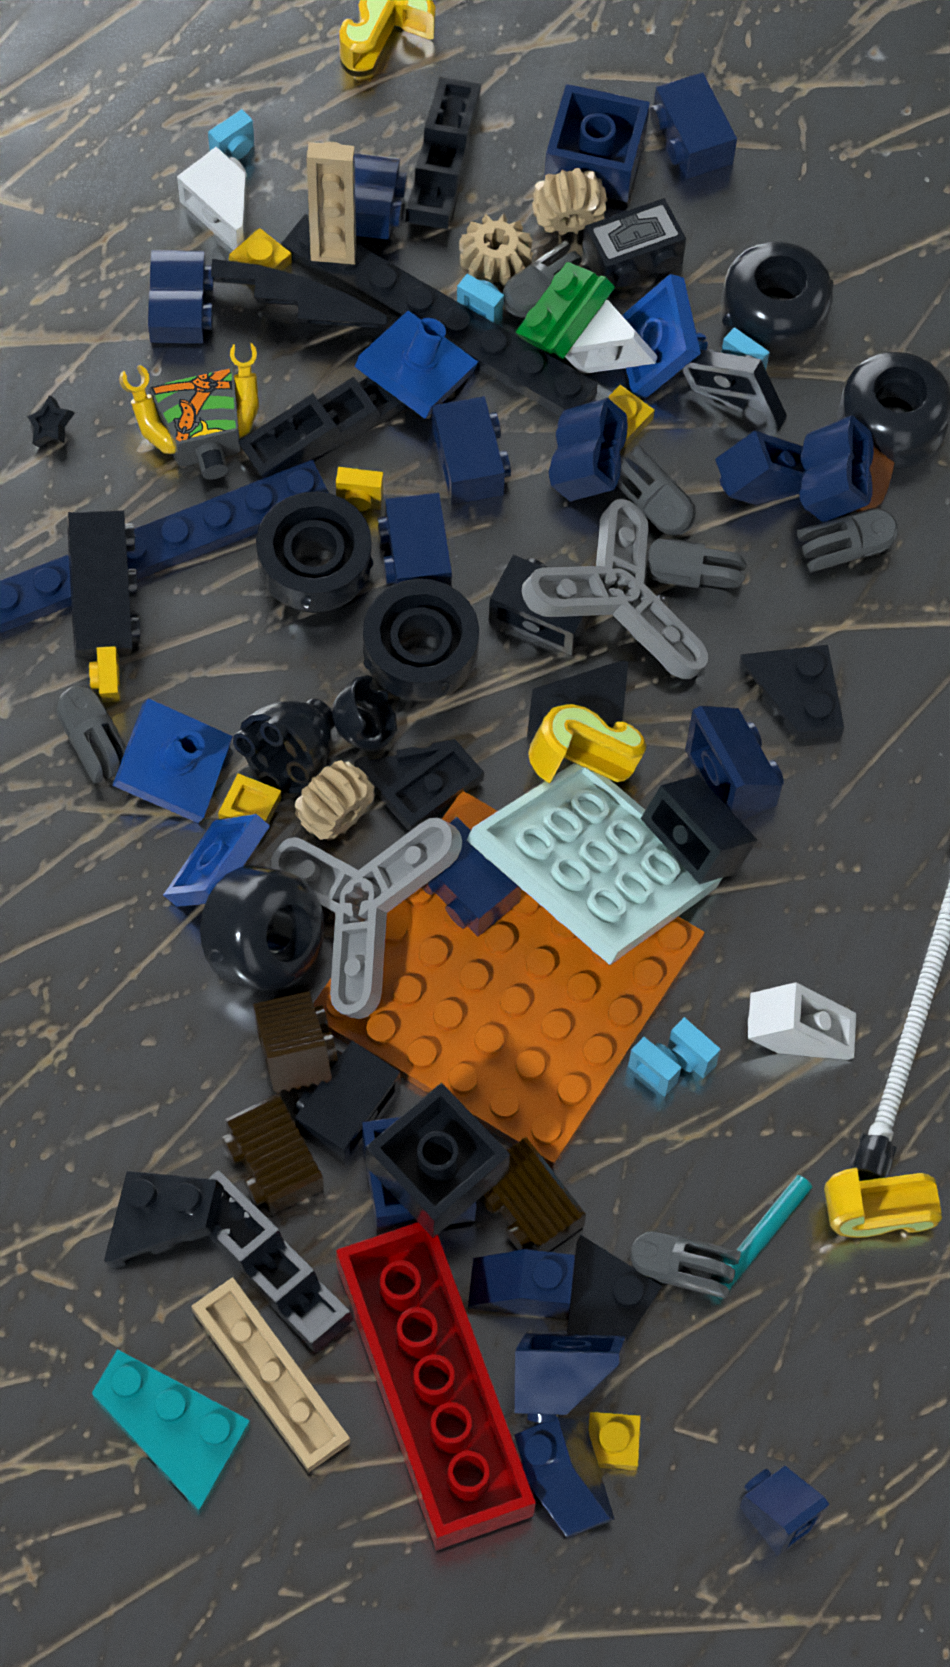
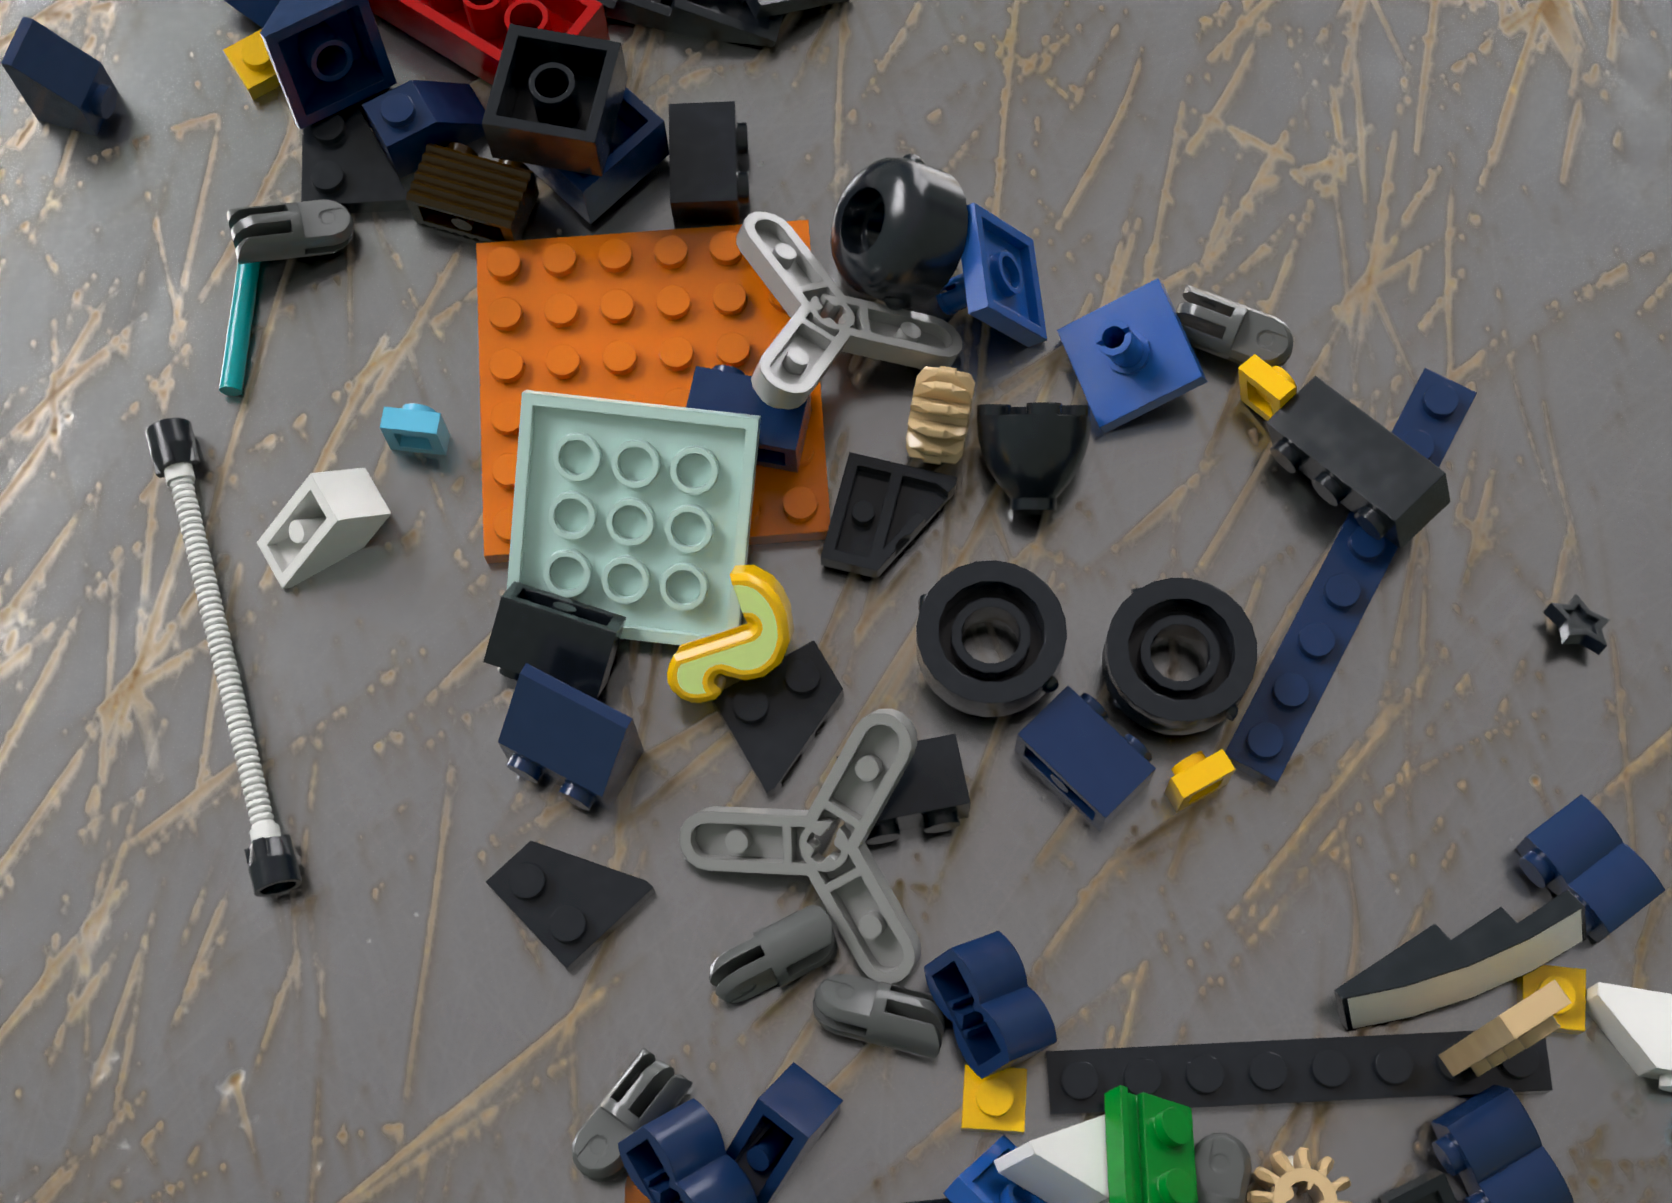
camera: 150 degrees right, 5 degrees up
torso [119,342,259,479] -> none
yellow plate [218,773,281,824] -> none
dark brown brick [221,1093,324,1215] -> none
black slope [238,376,408,479] -> none
dark brown brick [252,991,338,1094] -> none
black hair [332,675,397,751] -> none
blue tile [355,311,478,419] -> none
dark blue brick [432,396,511,505] -> none
medium azure plate [457,274,504,325] -> none
medium azure plate [628,1037,681,1097] -> none
yellow animal [824,1167,942,1238] -> none

